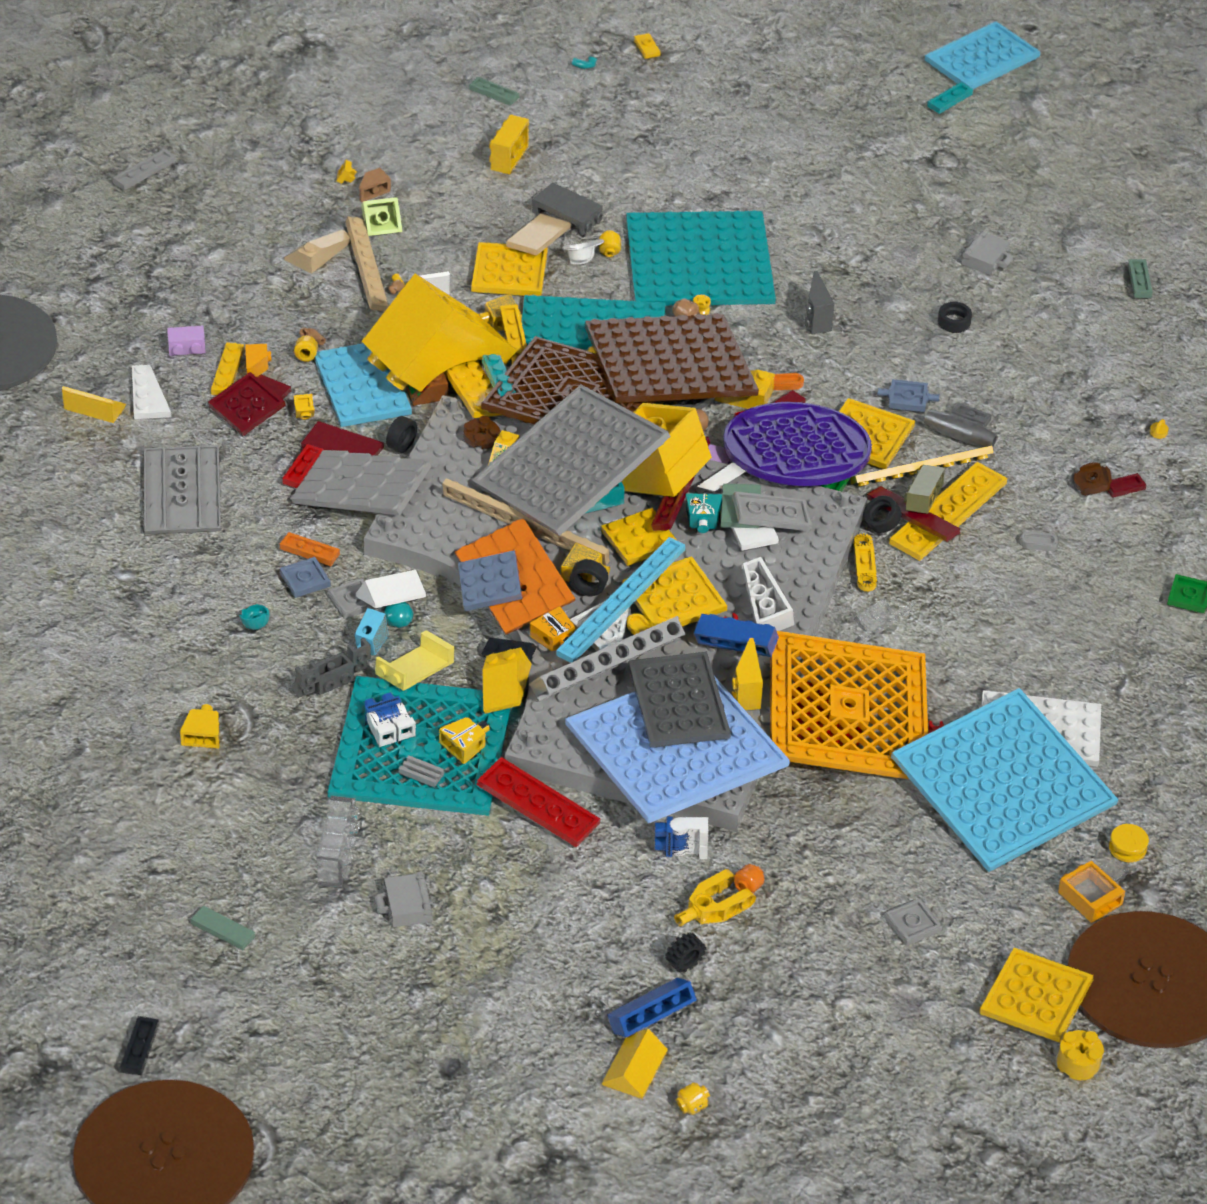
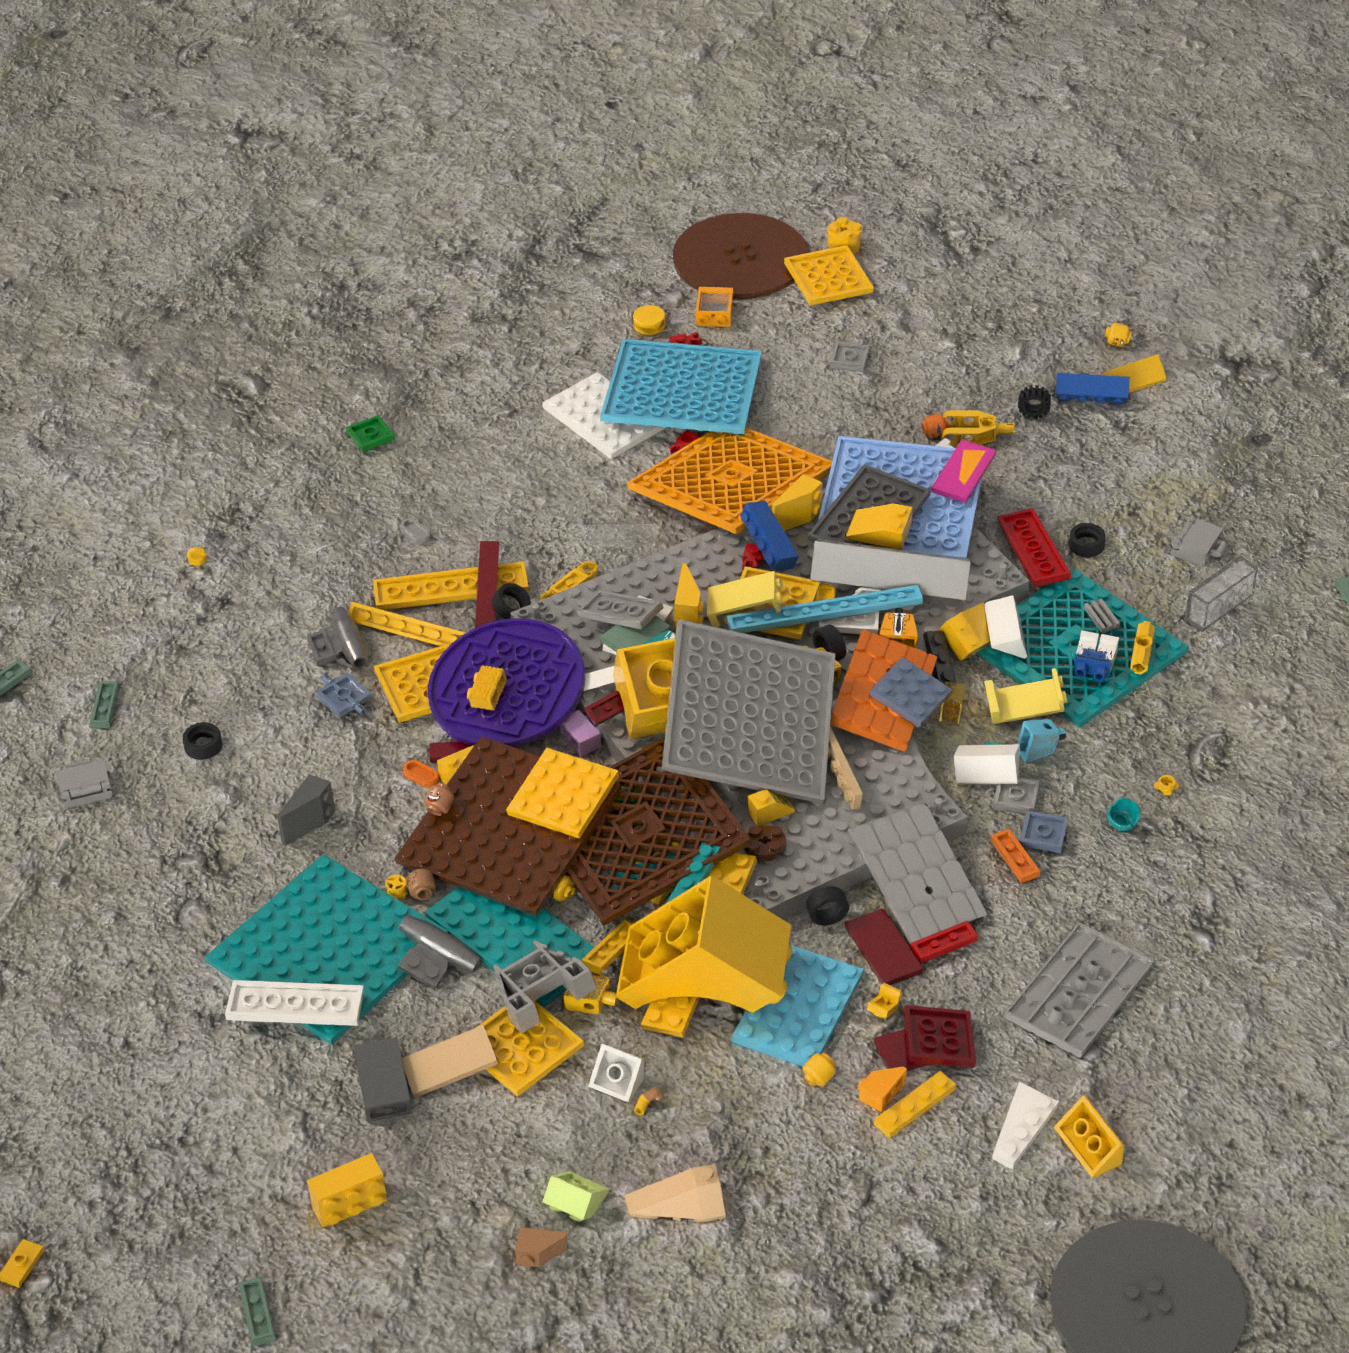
camera: 135 degrees left, 0 degrees up
lavender brick [167,326,206,356] -> none
yellow torso [180,704,220,749] -> none
dark grey bracket [292,638,371,698] -> none
medium nougat arm [299,328,326,345] -> none
yellow tile [336,159,356,184] -> none
tan plate [345,216,389,312] -> none
yellow torso [439,717,490,764] -> none
white piece [563,239,604,264] -> none
teal arm [572,56,597,69] -> none
yellow head [599,230,621,257] -> none
white wedge [743,557,794,631] -> none
olive brick [904,464,945,514] -> none
reddish brown plate [1074,462,1112,496] -> none
dark red tile [1108,473,1146,498] -> none
none -> sand green tile [89,681,120,728]
none -> white plate [225,980,364,1026]
none -> flat silver plate [398,914,481,990]
none -> nougat head [424,783,454,816]
none -> yellow brick [467,665,507,711]
none -> light grey wedge [493,941,596,1033]
none -> yellow plate [506,748,620,839]
none -> red plate [669,332,702,345]
none -> yellow slope [674,563,704,633]
none -> light yellow panel [707,571,783,628]
none -> yellow slope [846,503,912,550]
none -> dark pink tile [931,440,996,503]
none -> clear yellow slope [939,682,967,724]
none -> white slope [984,596,1027,659]
none -> black tyre [1069,523,1106,557]
none -> yellow piece [1130,621,1155,674]
none -> yellow plate [1154,775,1179,796]

